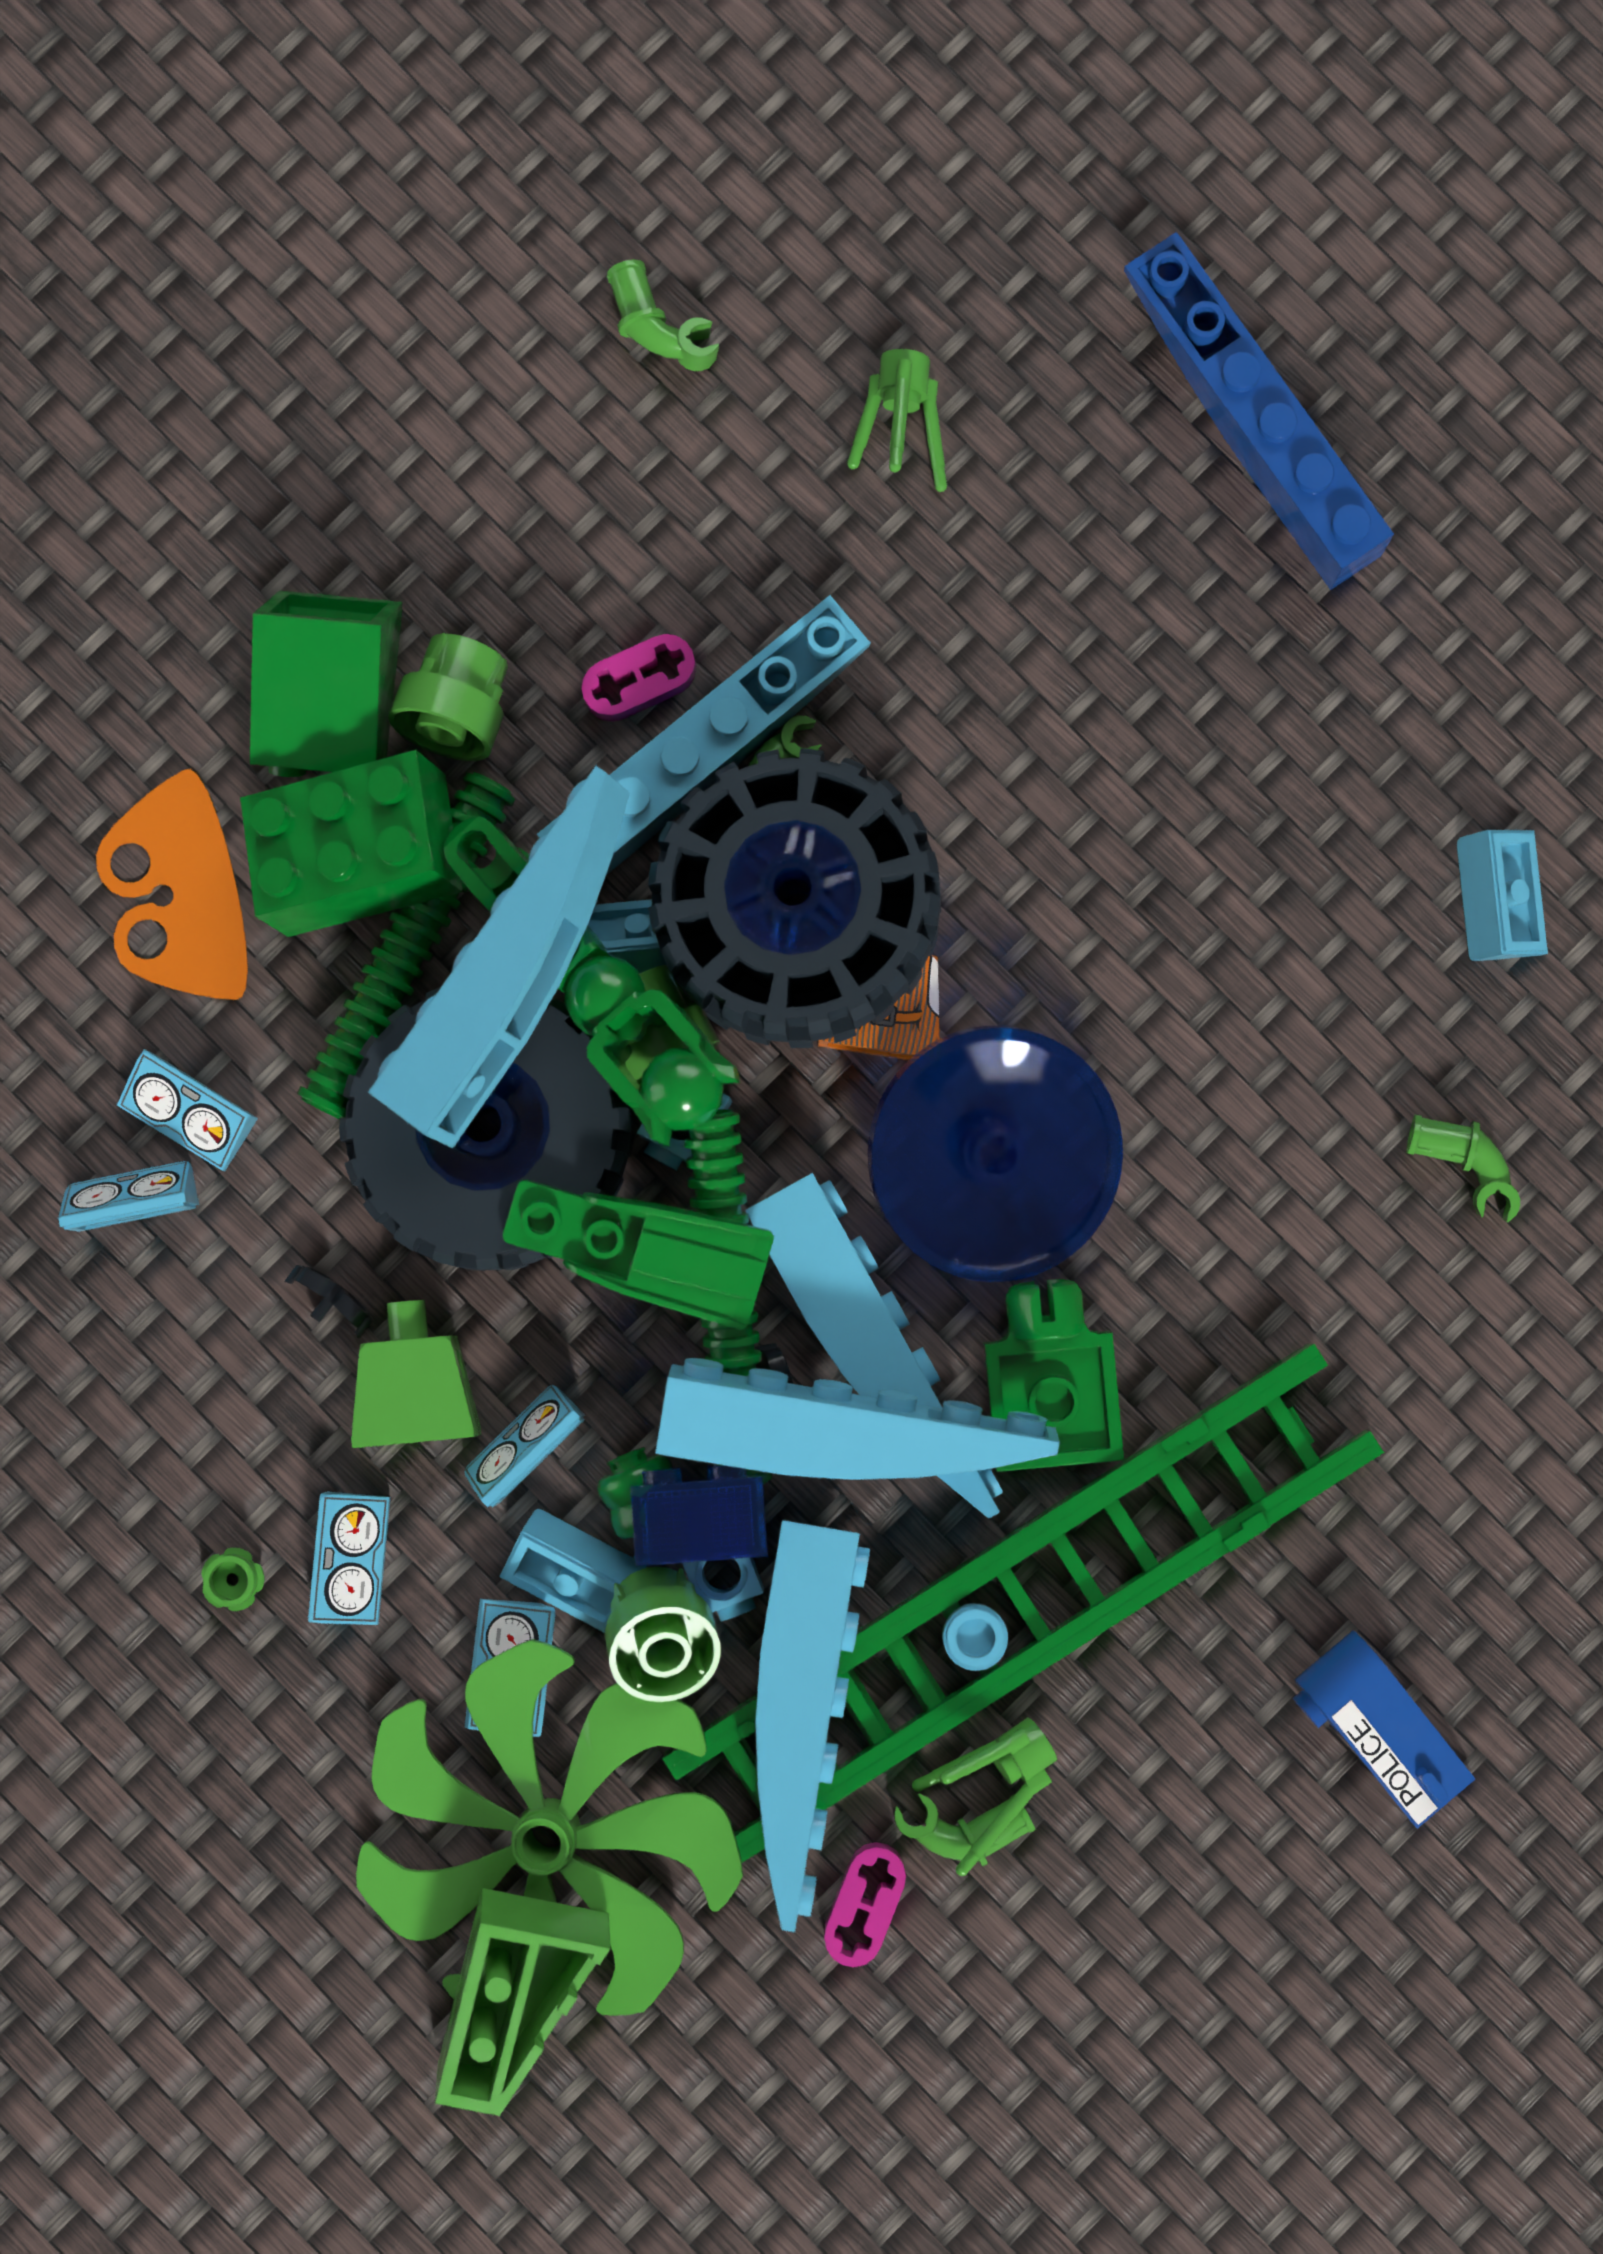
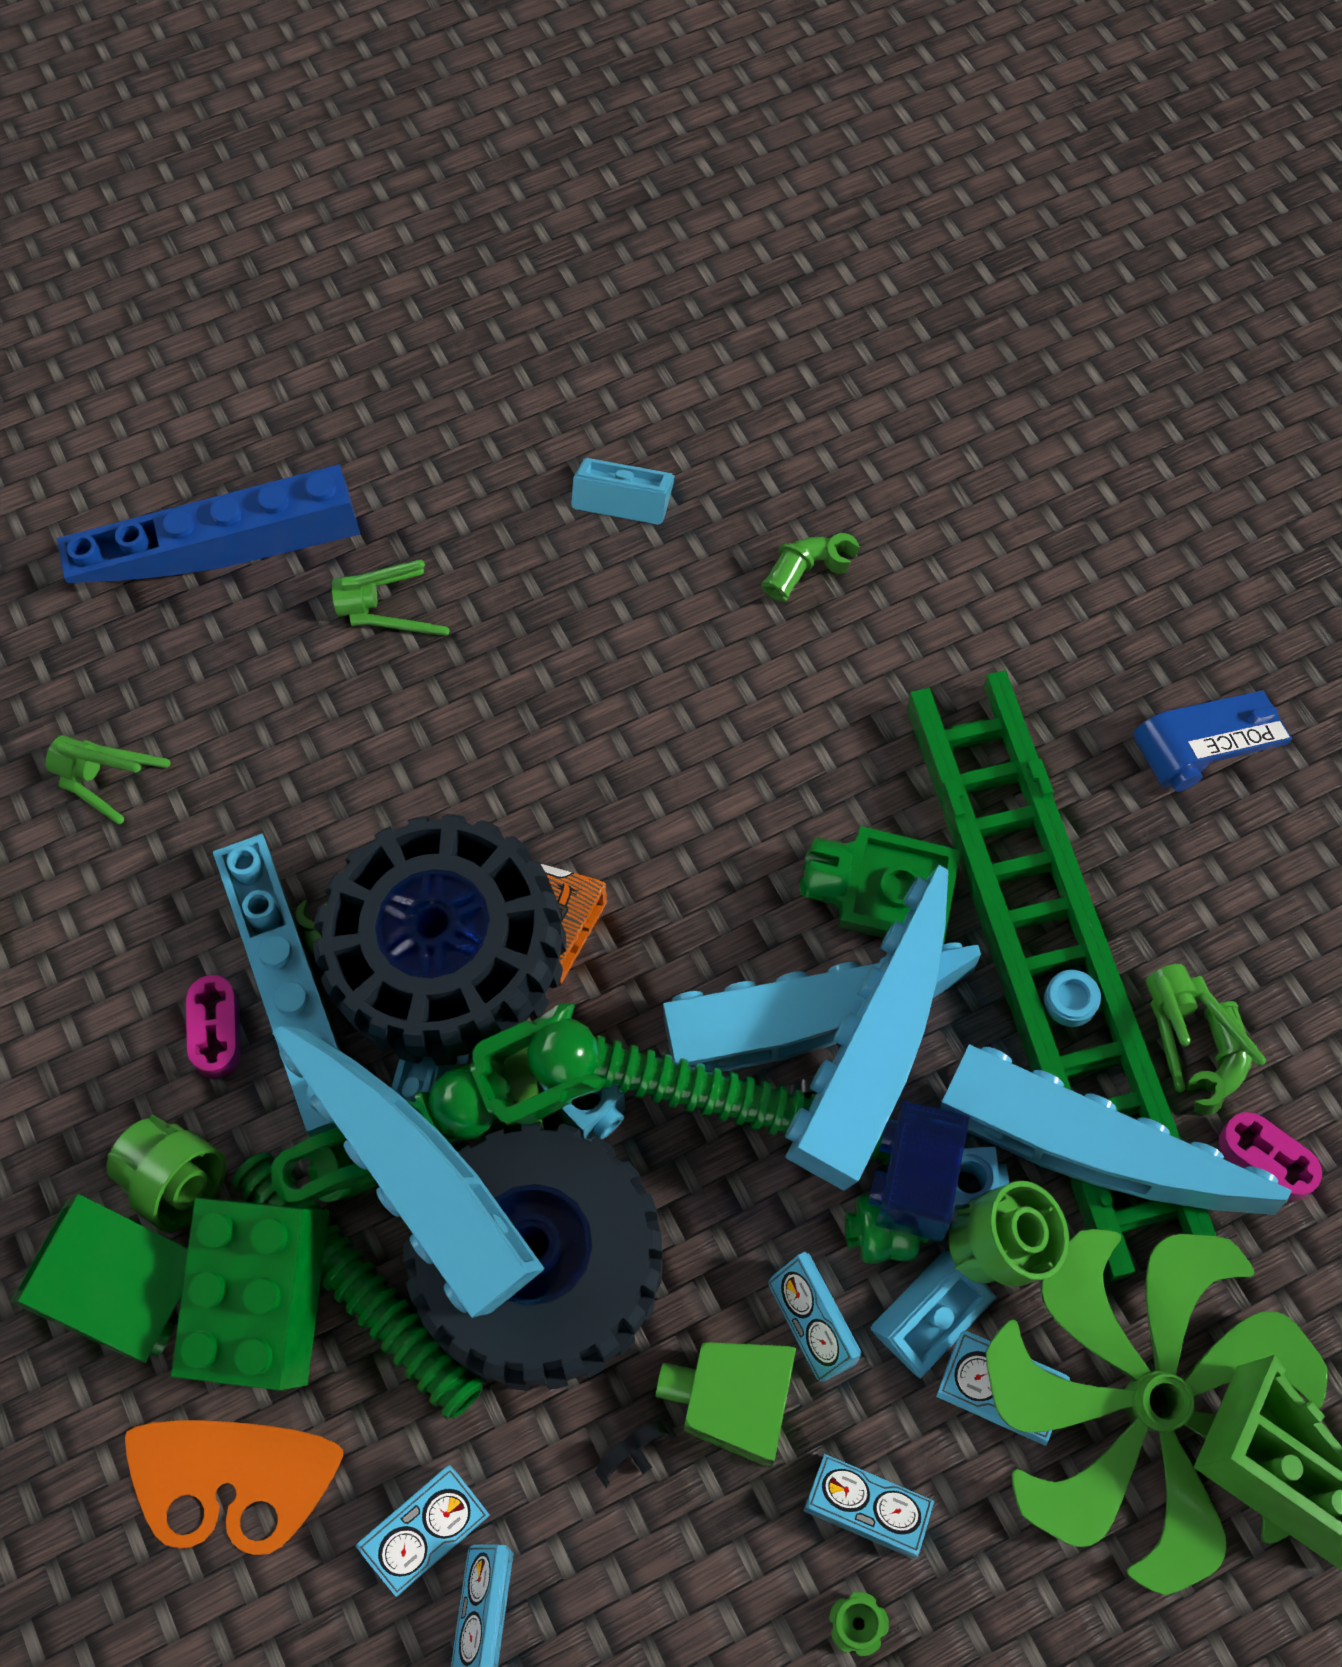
camera: 75 degrees left, 20 degrees down
green piece [503,1179,774,1330] -> none
clear blue dish [868,1025,1123,1282] -> none
none -> bright green plant [332,560,450,636]

